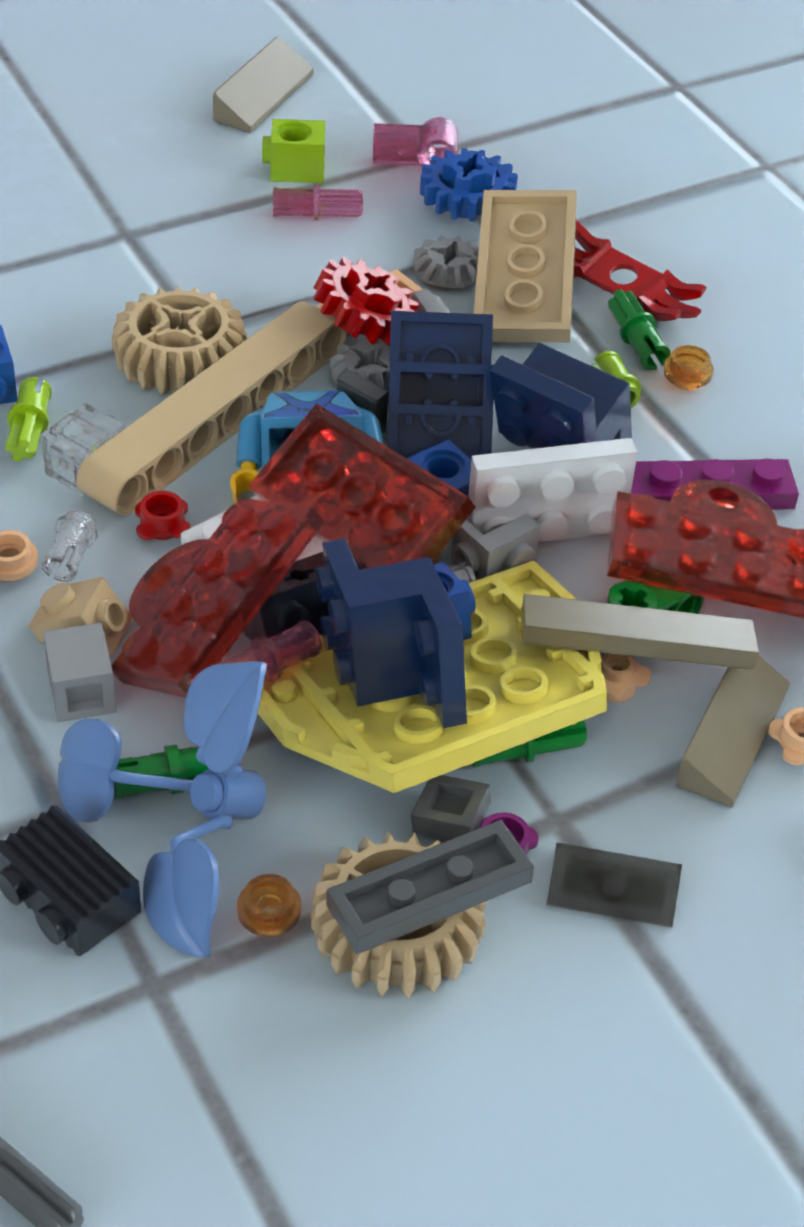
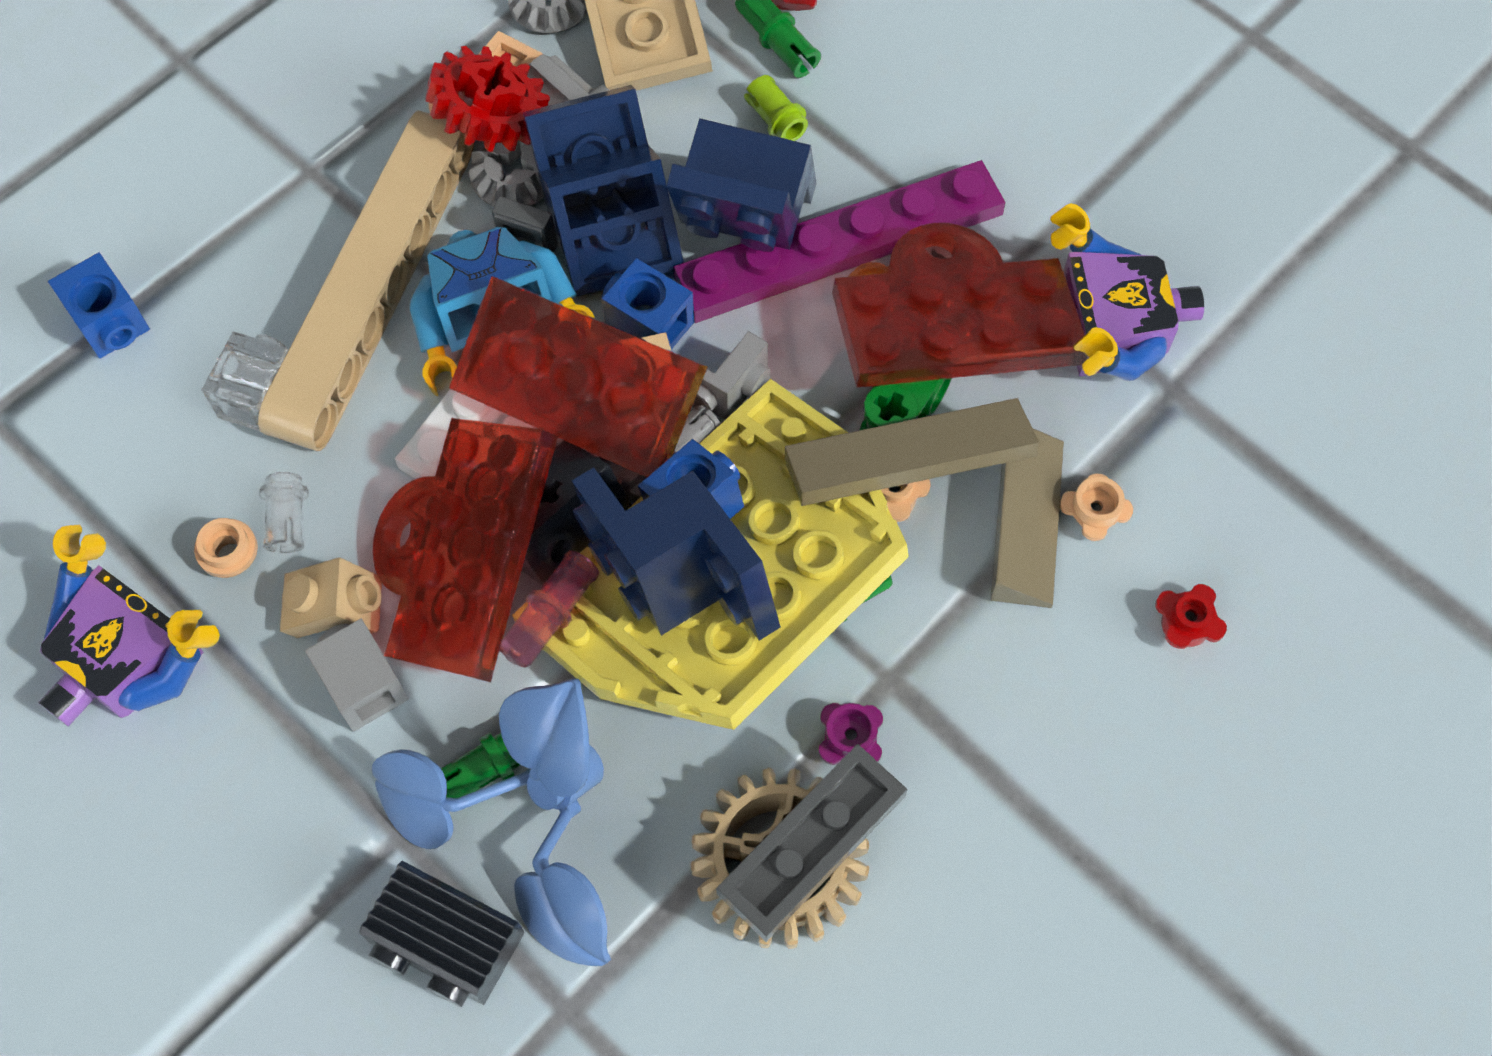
camera: 15 degrees left, 20 degrees up
lime axle [5,377,52,462] -> none
tan gear [112,286,247,396] -> none
red plate [135,491,190,541] -> none
clear orange plate [237,874,301,937] -> none
dark grey plate [411,775,491,840] -> none
white plate [466,438,638,543] -> none
clear smoke slope [546,842,682,928] -> none
clear orange plate [663,345,714,390] -> none

